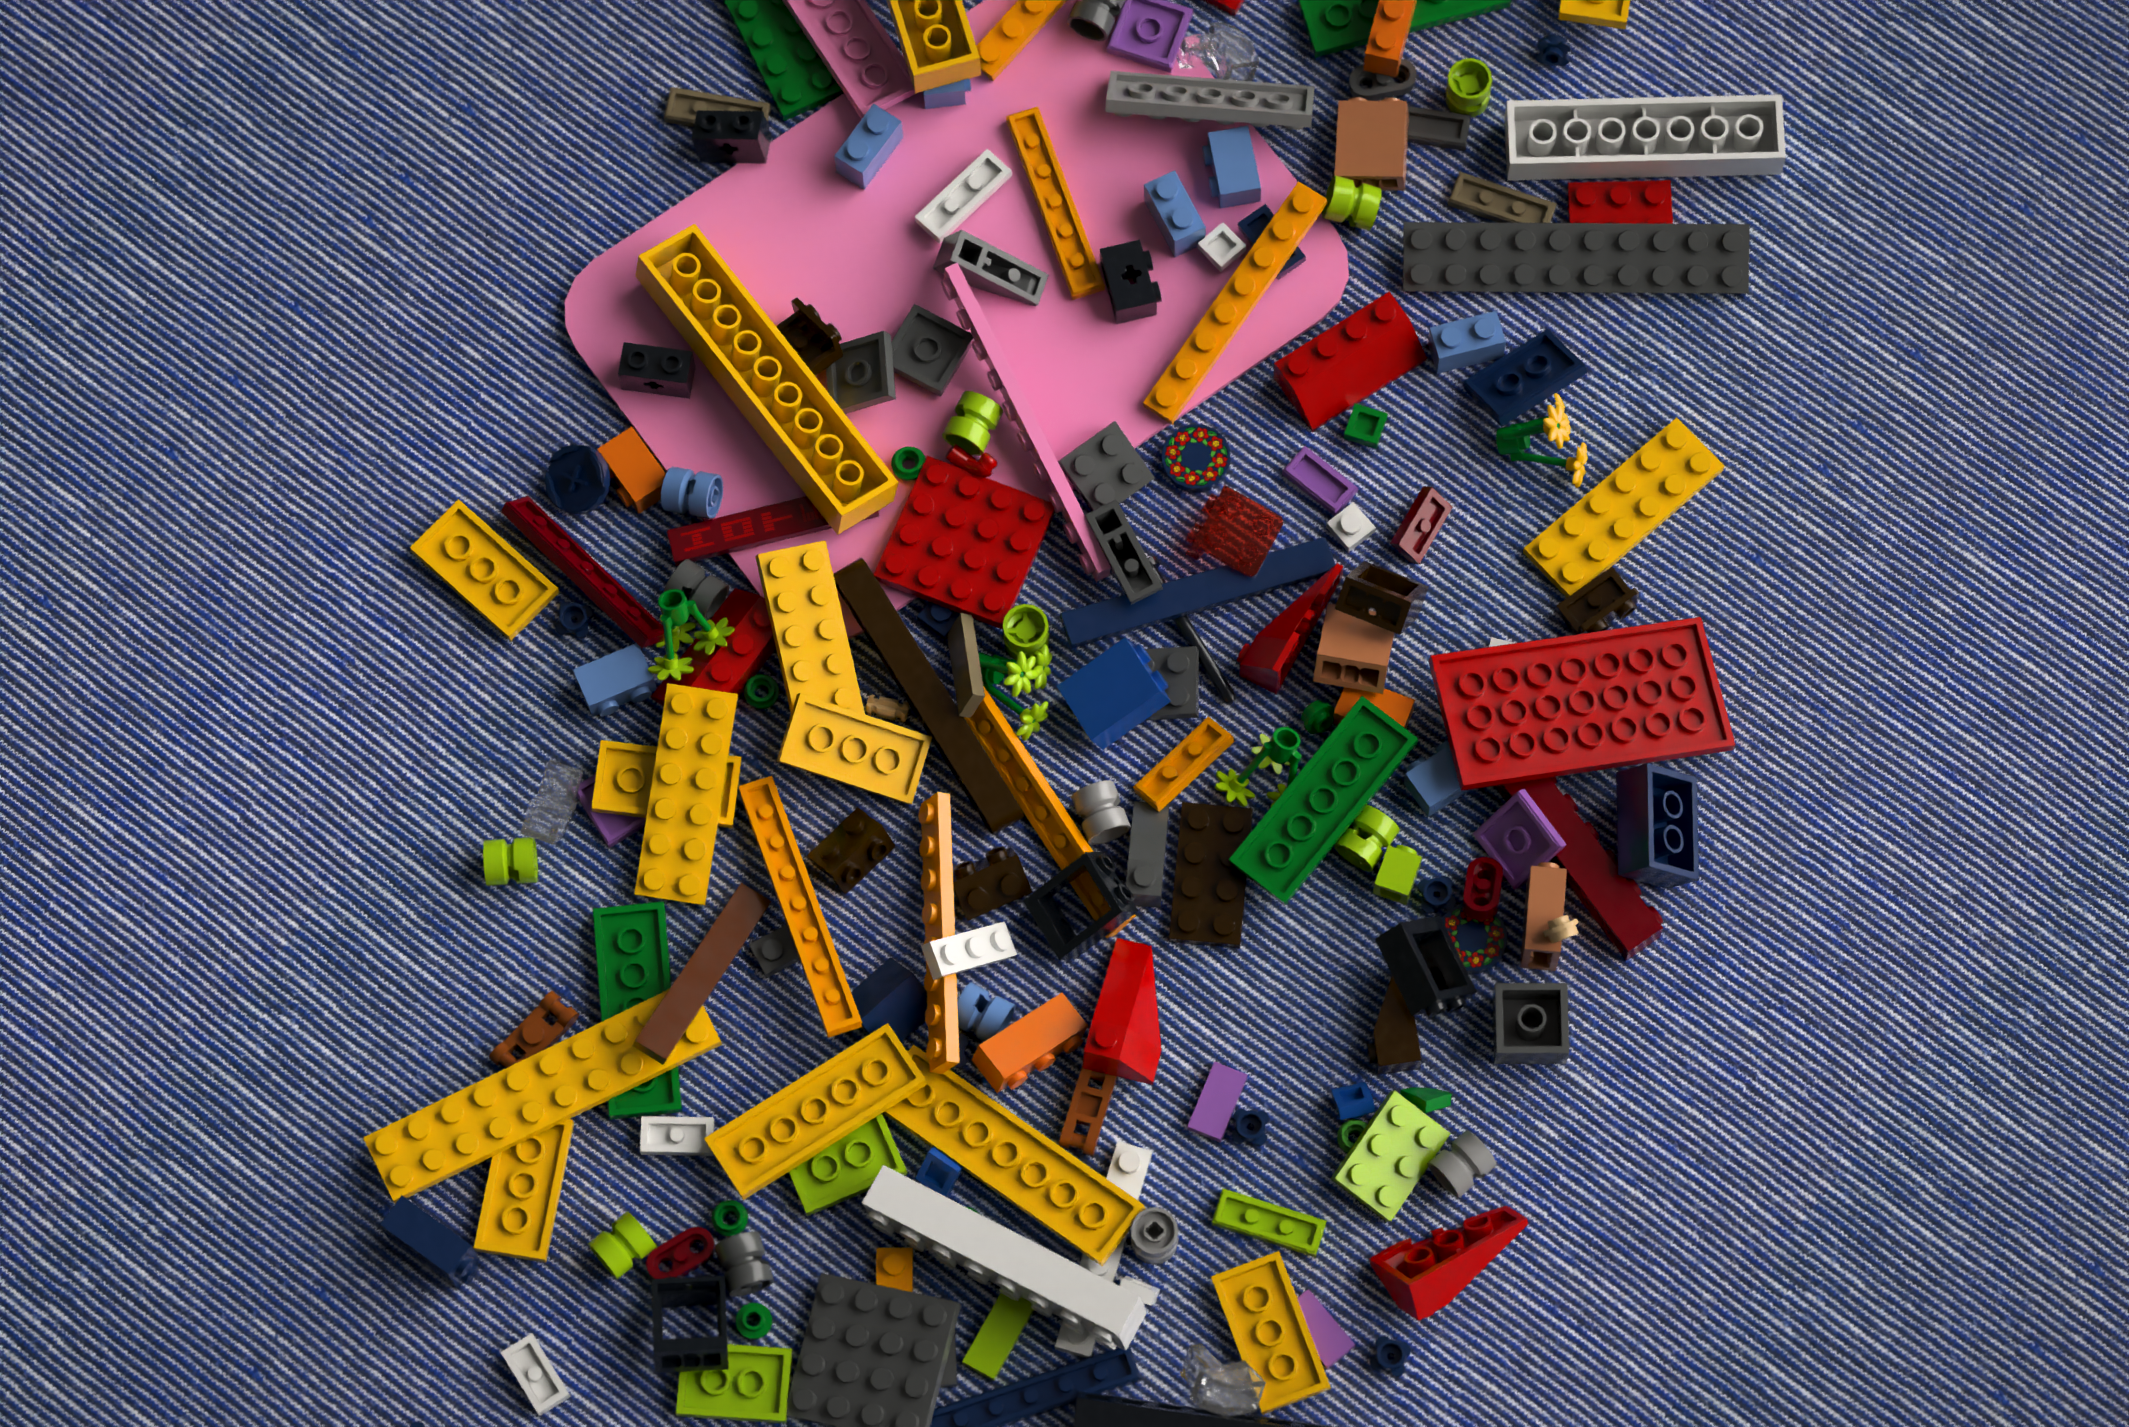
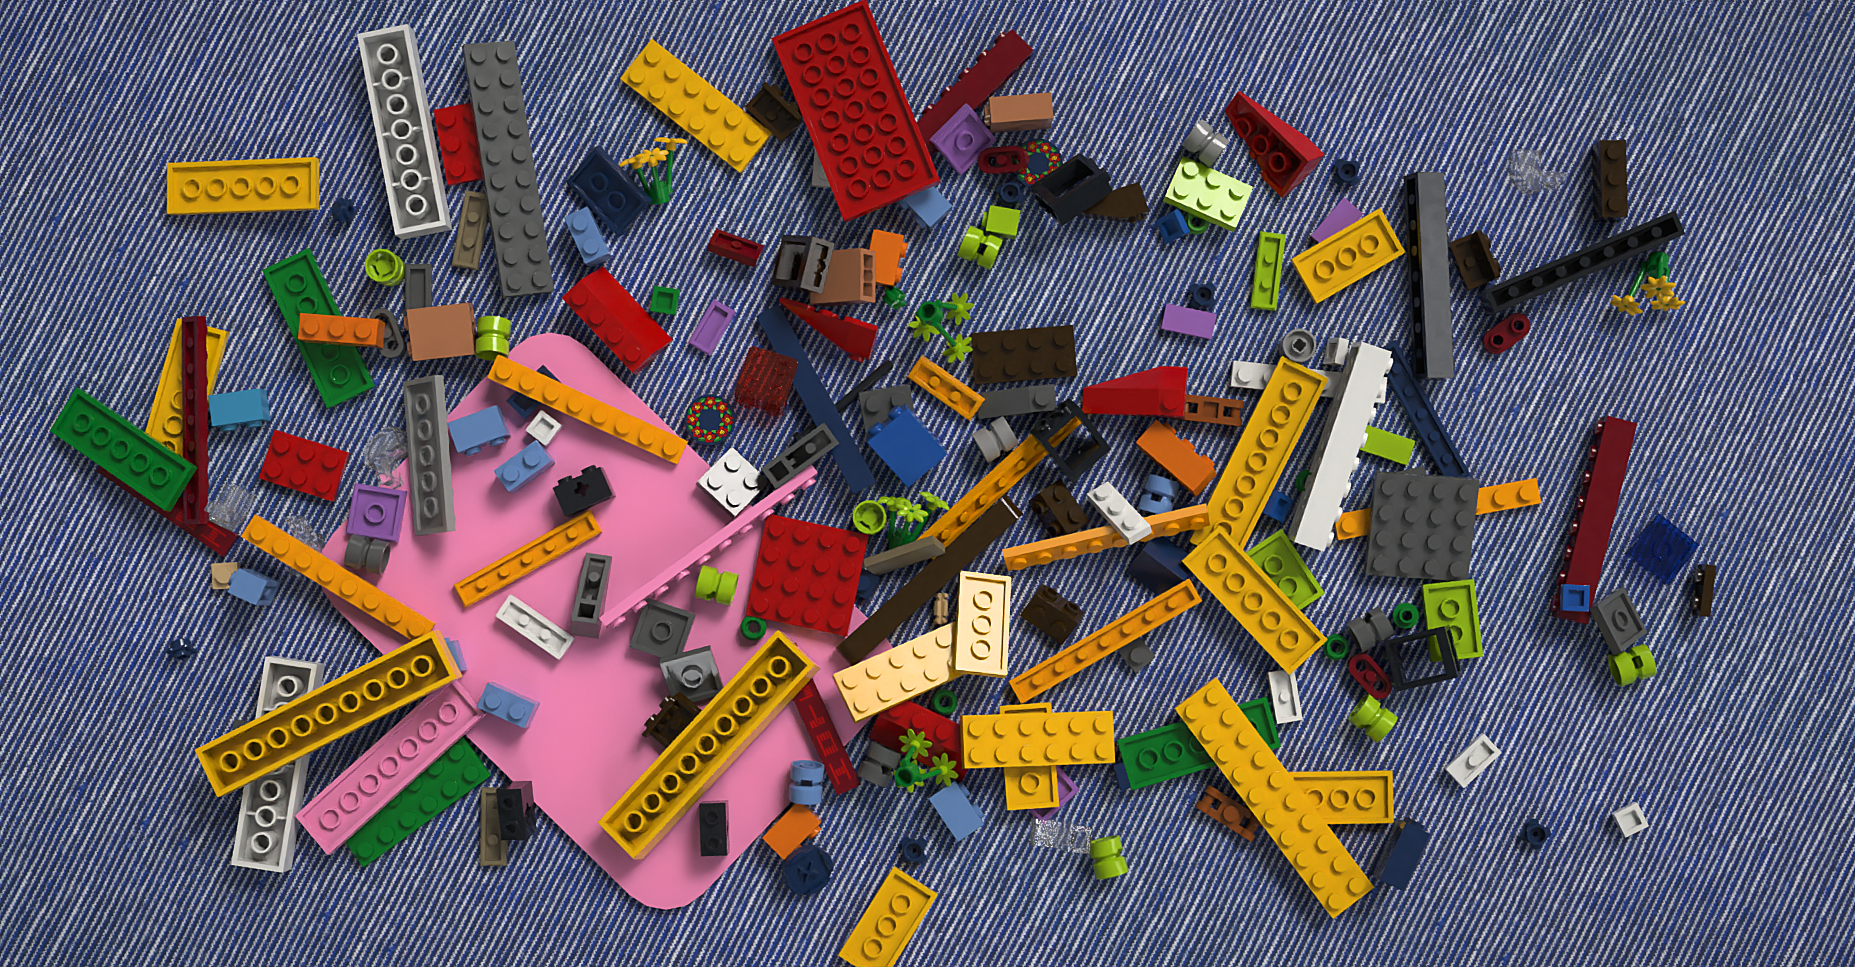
camera: 100 degrees left, 15 degrees up
dark red tile [501,496,664,648] -> none
reddish brown tile [633,883,771,1065] -> none
red arm [945,444,998,478] -> none
clear brick [1180,1343,1266,1416] -> none
green plate [1229,696,1418,906] -> none
white plate [1326,502,1376,553] -> none
green tile [1400,1087,1452,1113] -> none
dark grey brick [1492,983,1569,1064] -> none
tan plate [1543,914,1579,944] -> none
dark blue brick [1616,763,1699,889] -> none
none -> dark blue plate [1109,761,1131,791]

